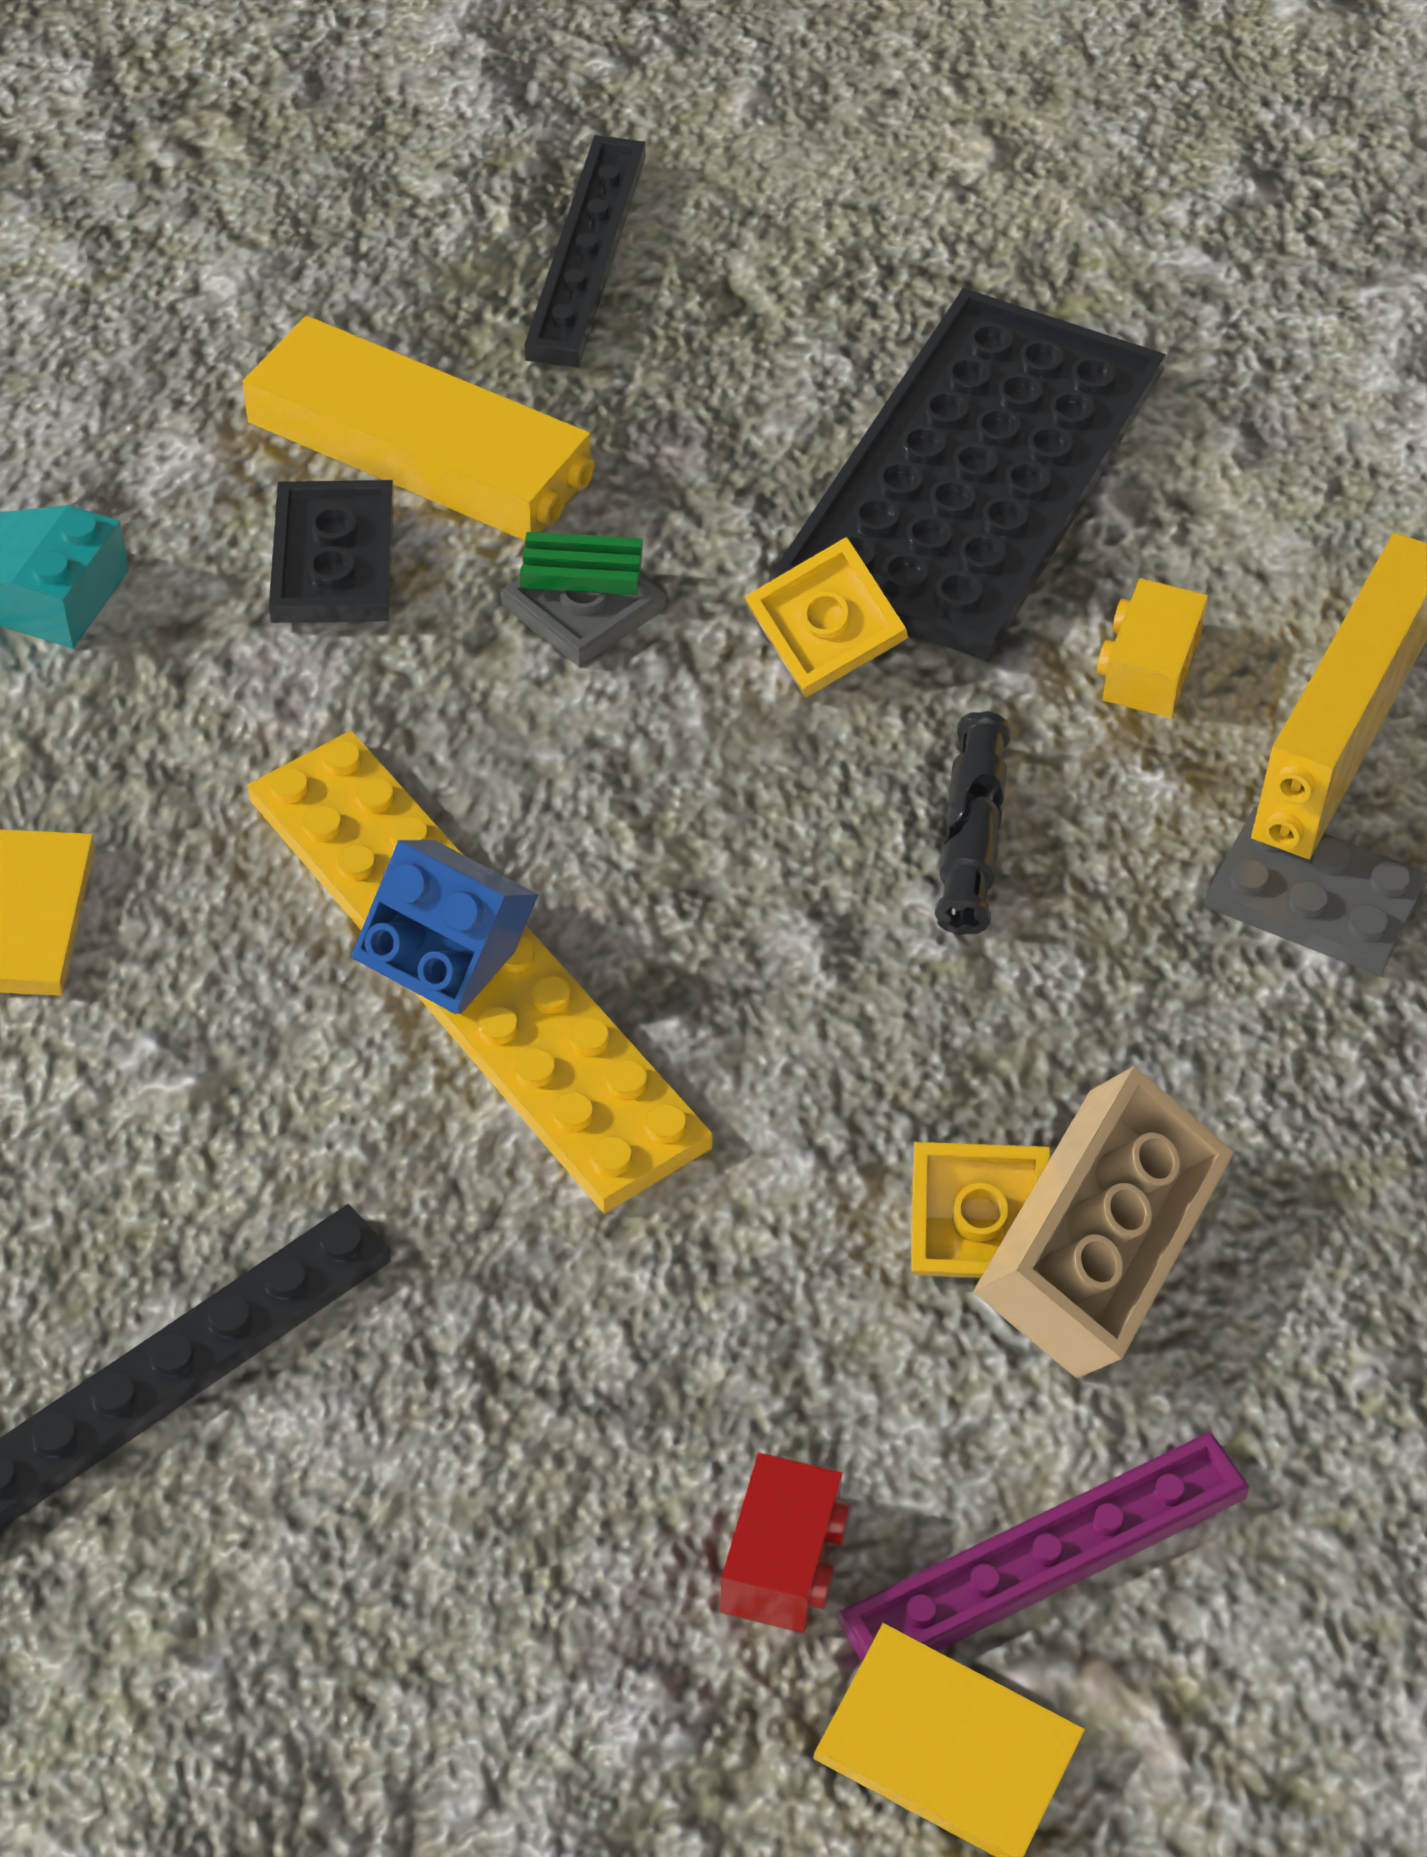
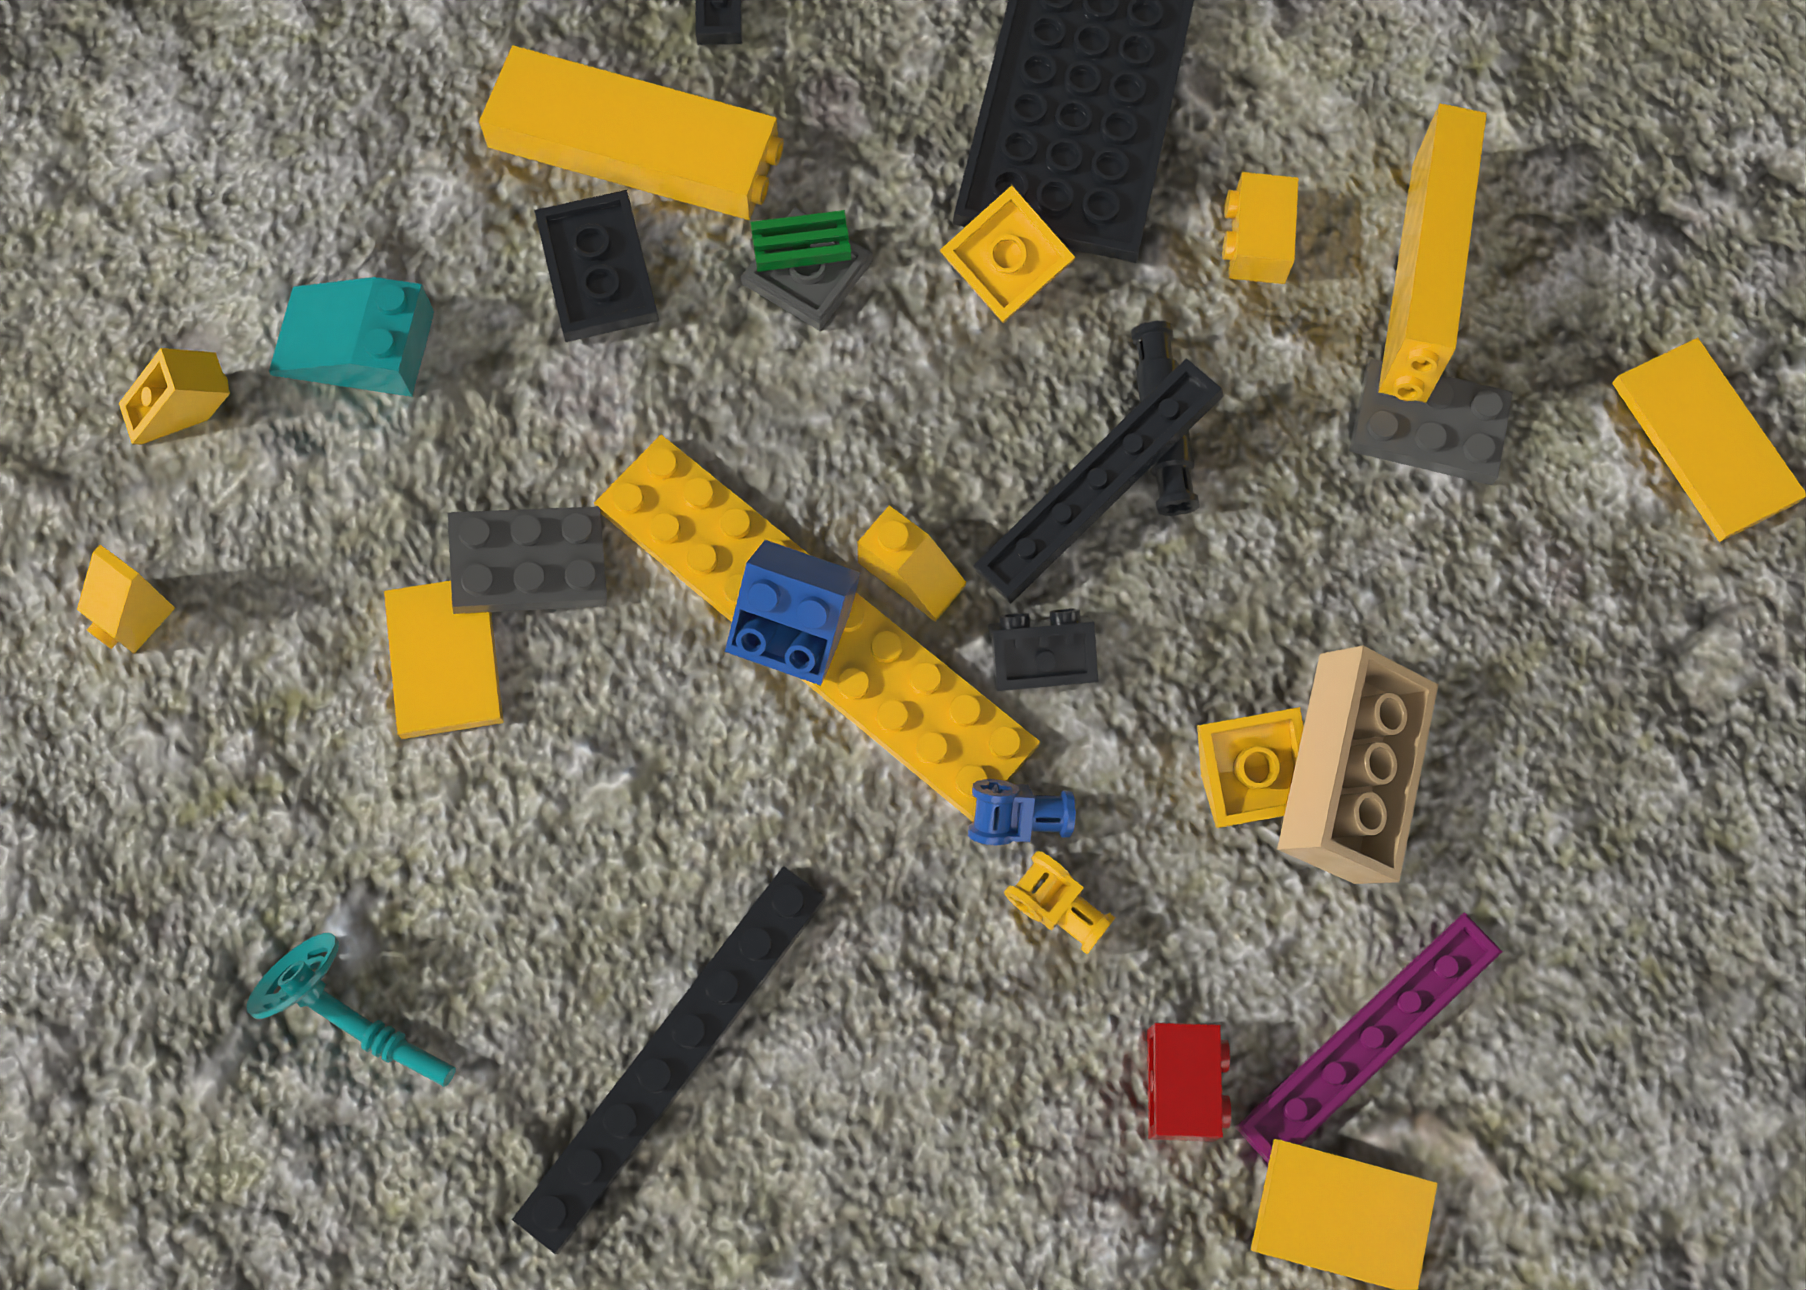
camera: 15 degrees left, 20 degrees up
none -> dark grey plate [447,506,607,614]
none -> yellow slope [857,505,967,622]
none -> blue connector [968,779,1076,846]
none -> black plate [973,358,1224,604]
none -> black bracket [988,608,1099,691]
none -> yellow connector [1004,851,1116,955]

